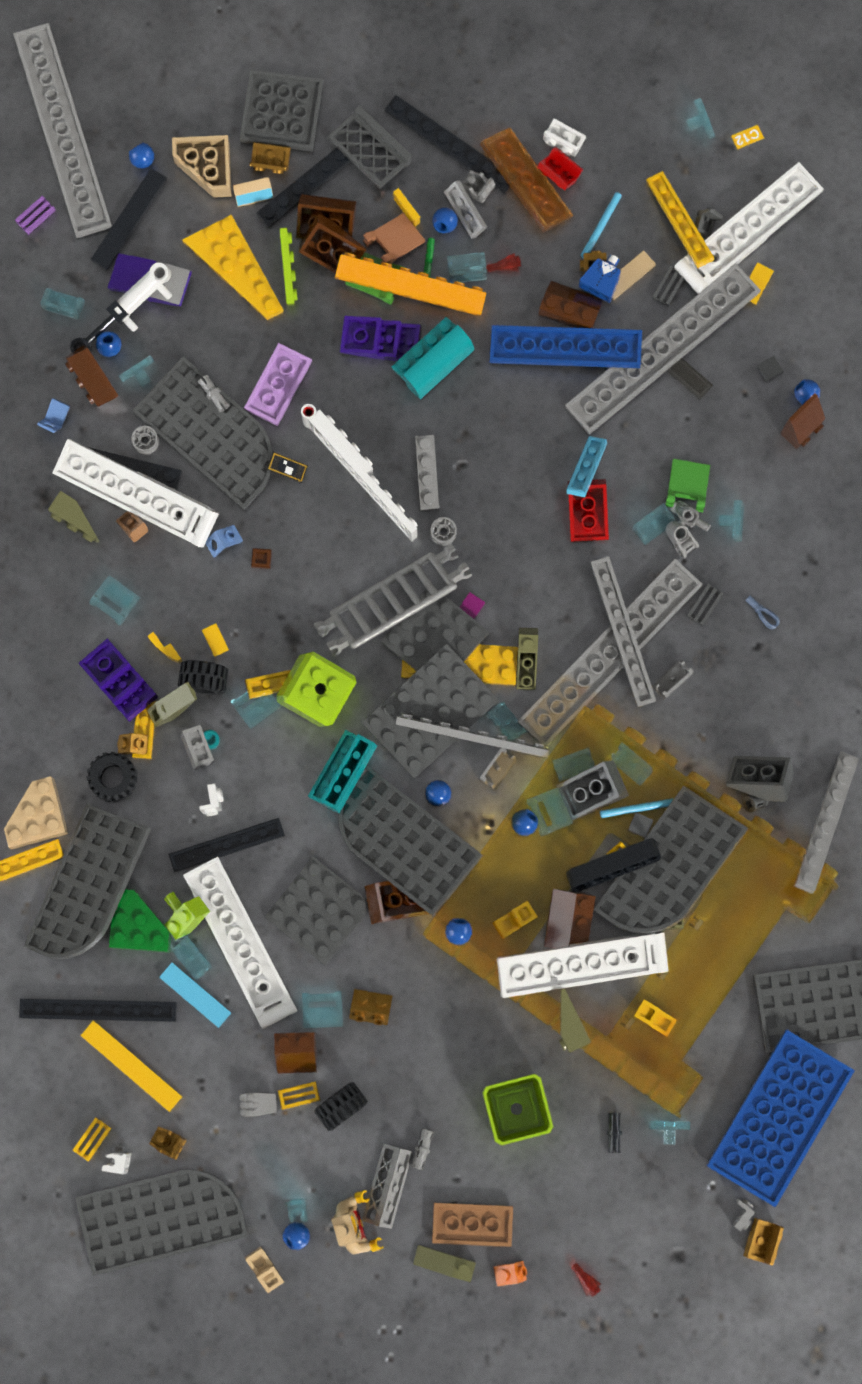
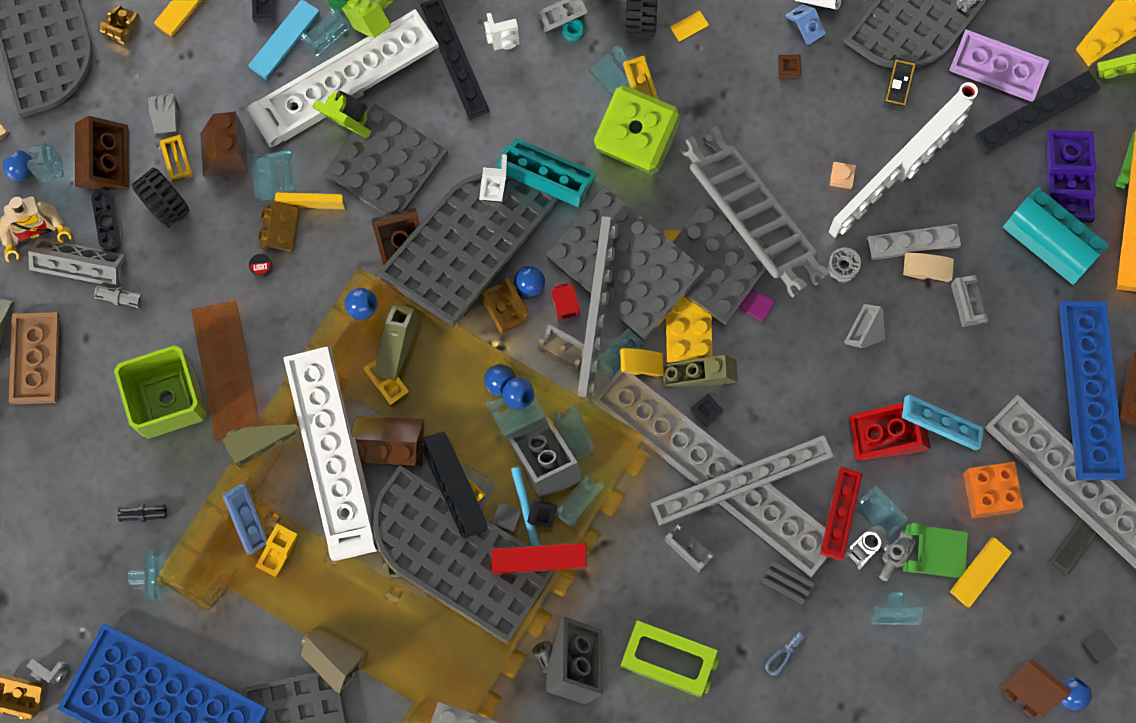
camera: 90 degrees right, 5 degrees down
none -> reddish brown slope [75,116,128,191]
none -> black beam [91,188,121,252]
none -> clear orange tile [191,300,261,441]
none -> medium blue tile [222,483,268,555]
none -> tile [249,254,273,278]
none -> yellow tile [275,192,346,210]
none -> dark tan slope [301,625,367,693]
none -> lime piece [312,90,371,138]
none -> olive slope [374,304,421,381]
none -> white panel [479,154,507,201]
none -> pearl gold bracket [479,277,529,333]
none -> red tile [492,543,587,574]
none -> blue piece [502,377,535,410]
none -> black plate [527,500,558,528]
none -> red brick [551,284,580,321]
none -> yellow slope [620,348,664,377]
none -> lime piece [620,620,720,697]
none -> black plate [690,393,723,427]
none -> red tile [819,467,863,561]
none -> light nougat plate [829,162,856,189]
none -> light grey slope [844,304,885,348]
none -> tan slope [903,252,954,282]
none -> yellow tile [950,537,1012,607]
none -> light grey hinge [951,275,988,327]
none -> orange brick [963,462,1024,519]
none -> black plate [975,70,1101,154]

